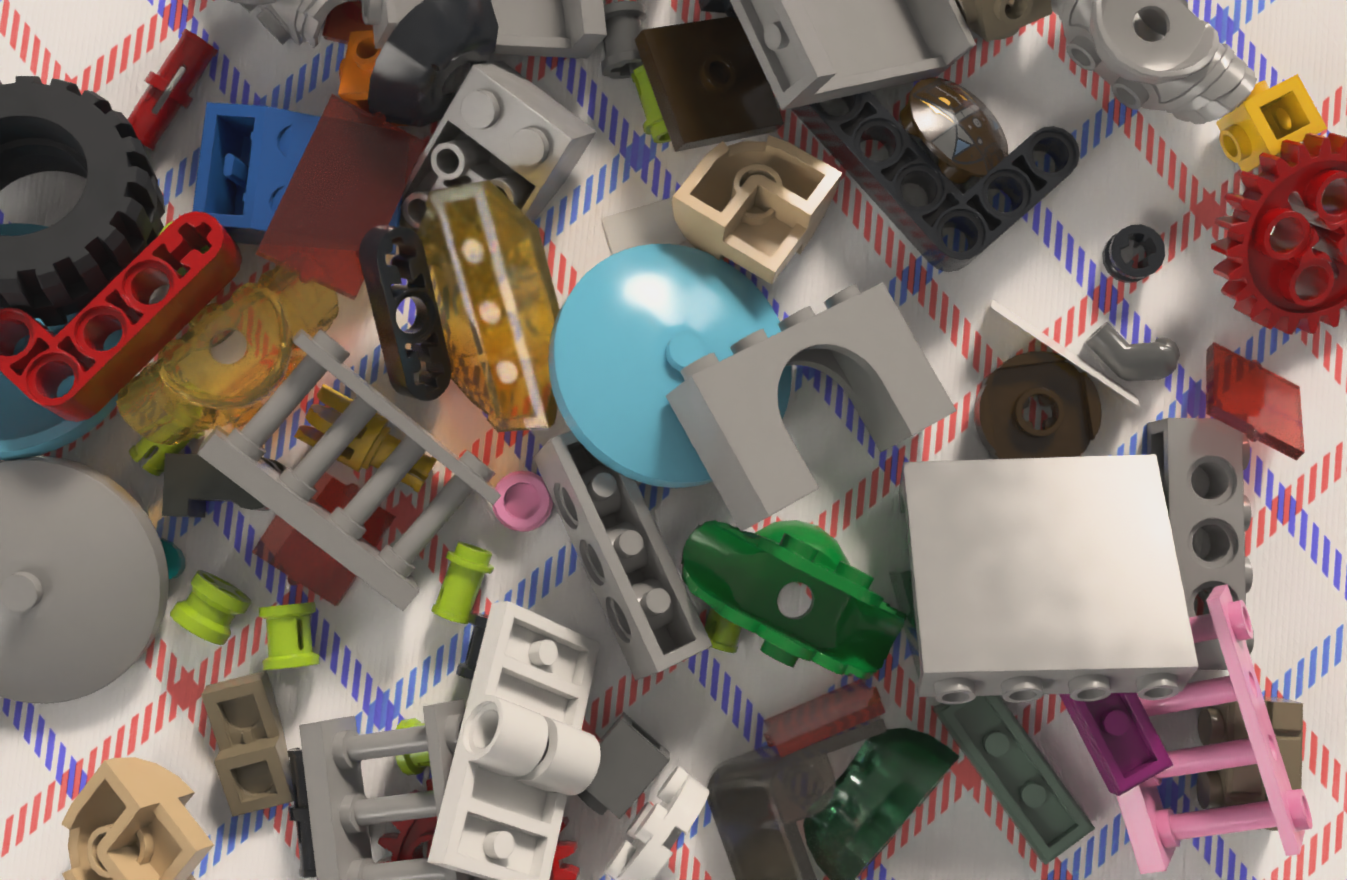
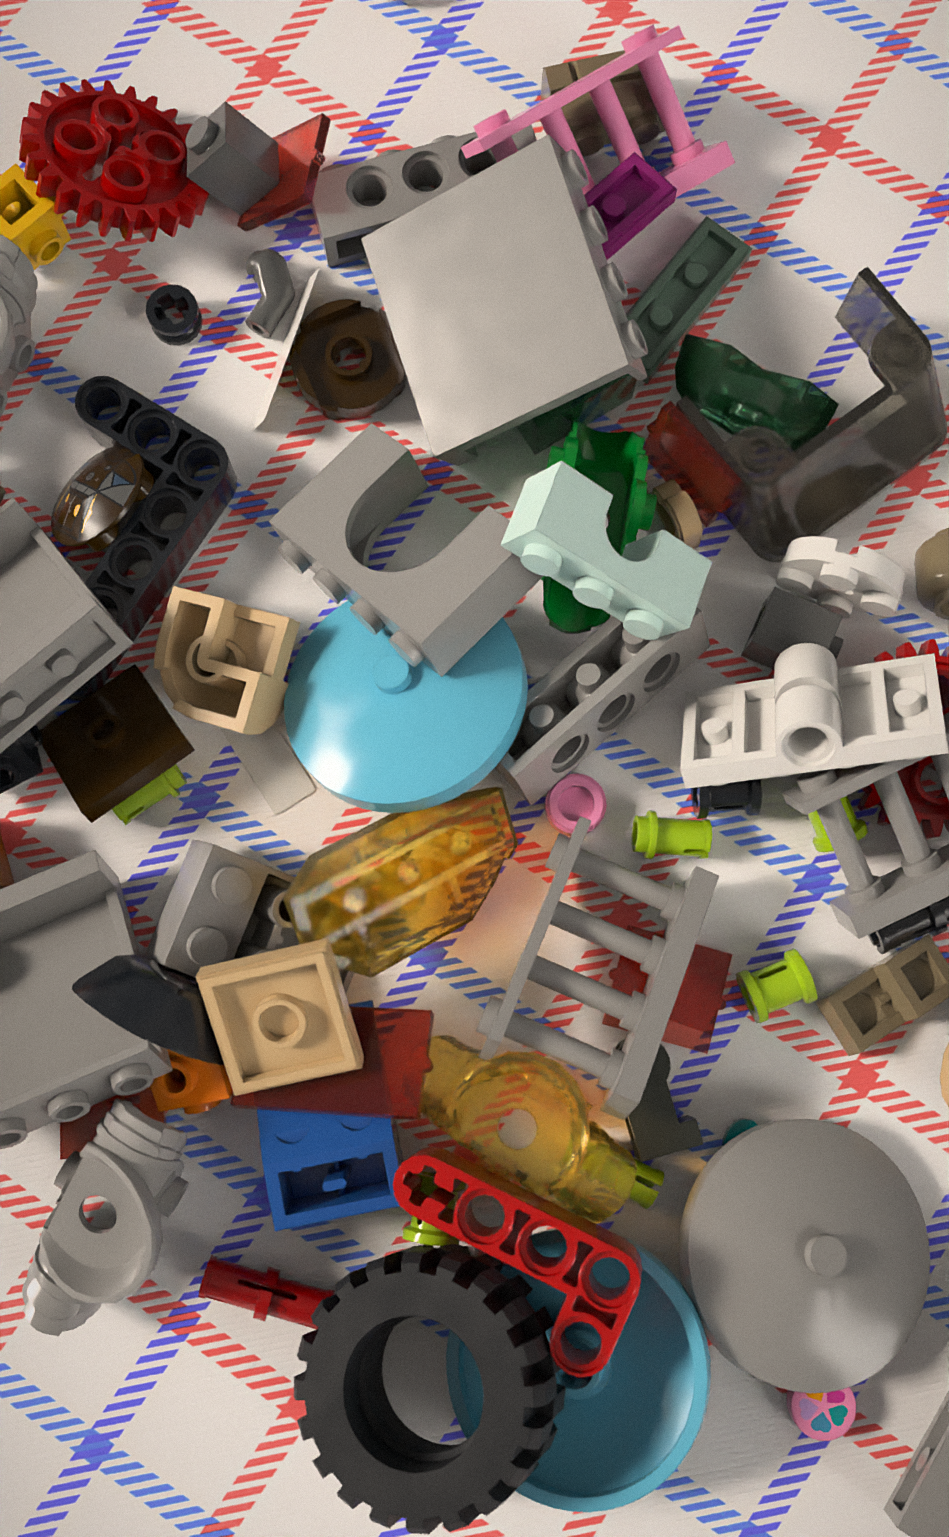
camera: 105 degrees left, 5 degrees down
lime wheel [170,570,252,645] -> none
yellow arm [294,384,437,493] -> none
black beam [359,225,452,401] -> none
dark grey bush [601,1,646,79] -> none
none -> dark grey brick [185,101,279,216]
none -> tan tile [196,938,364,1096]
none -> light aqua arch [500,461,712,640]
none -> tan tile [651,479,703,549]

